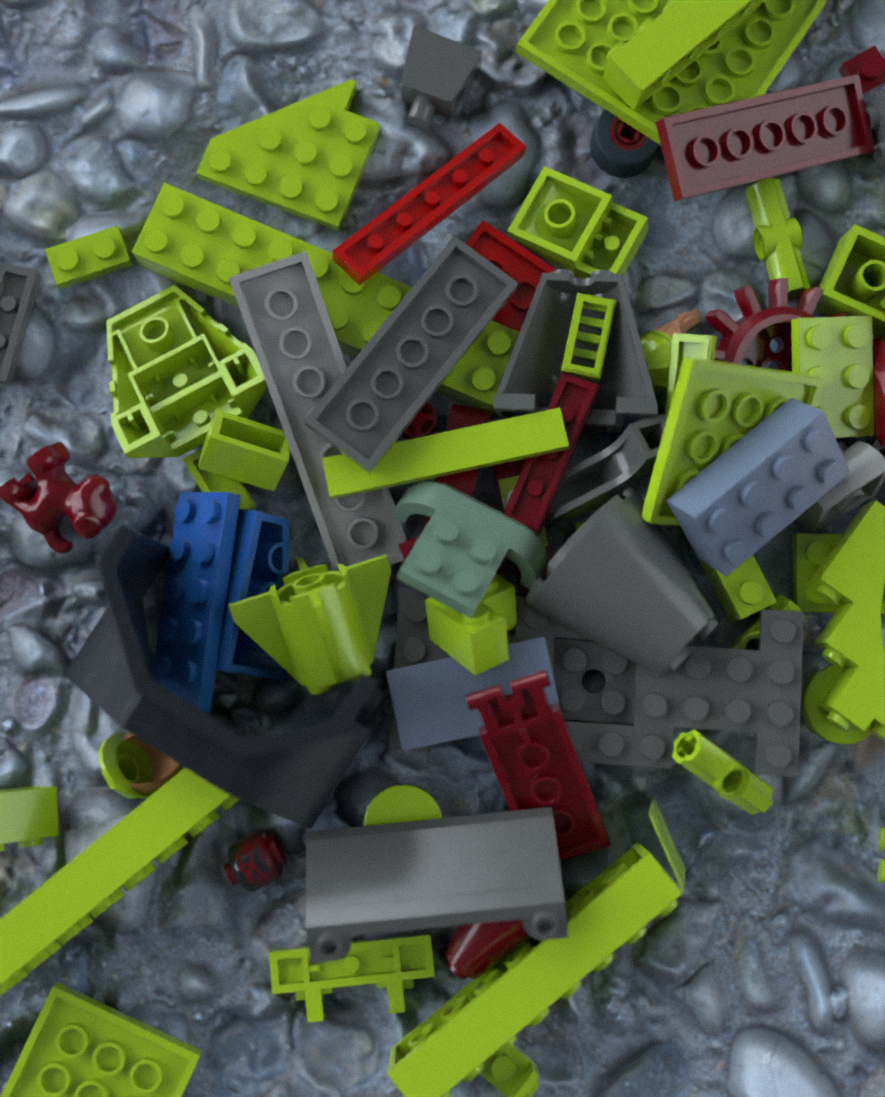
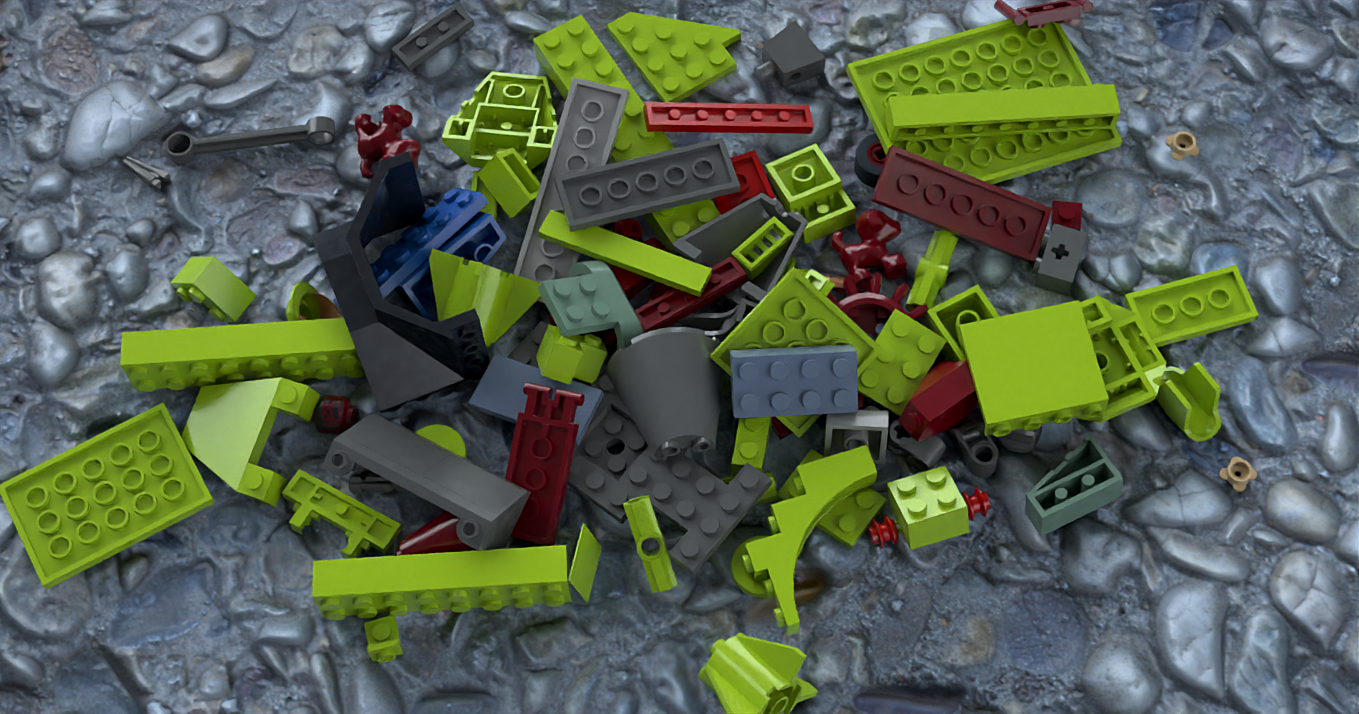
camera: 40 degrees right, 20 degrees down
lime plate [45,225,133,289] -> none
none -> lime wedge [181,377,320,507]
none -> dark red animal [830,209,907,293]

